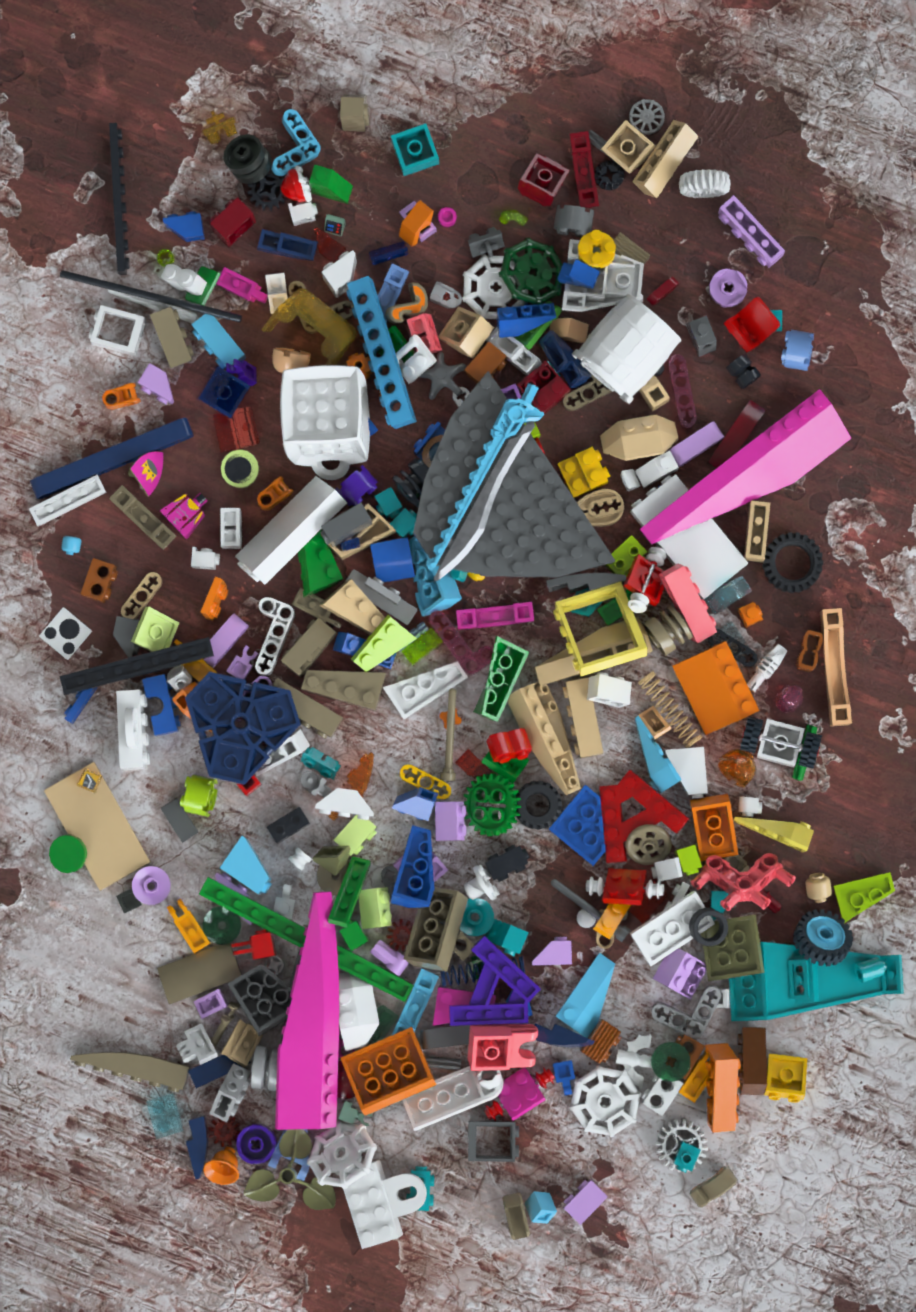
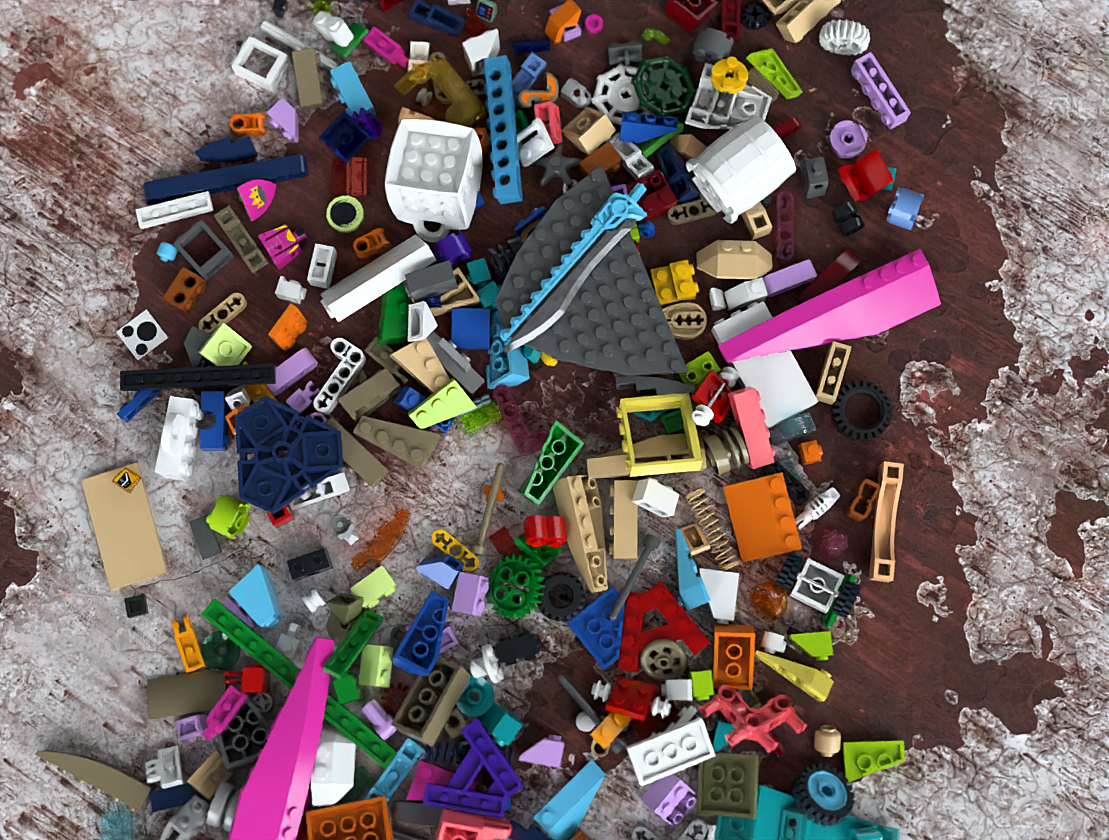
camera: 10 degrees right, 5 degrees down
green tile [49,834,87,873] -> none
black piece [60,270,242,322] -> none
lavender dish [132,866,171,905] -> none
dark tan piece [211,1001,240,1047] -> none
teal hinge [301,747,341,780] -> none
white slope [315,788,374,820] -> none
white wing [383,661,468,720] -> none
dark pink slope [456,602,534,630] -> none
blue slope [558,259,600,289] -> none
black tyre [689,908,728,946] -> none
none -> dark grey window [173,220,234,281]
none -> dark blue slope [195,136,258,163]
none -> dark pink hinge [202,685,248,741]
none -> white slope [408,301,438,342]
none -> light grey bush [416,88,433,107]
none -> dark grey piece [609,534,661,620]
none -> blue plate [637,221,655,238]
none -> lime wing [746,48,803,100]
none -> lime slope [788,631,833,661]

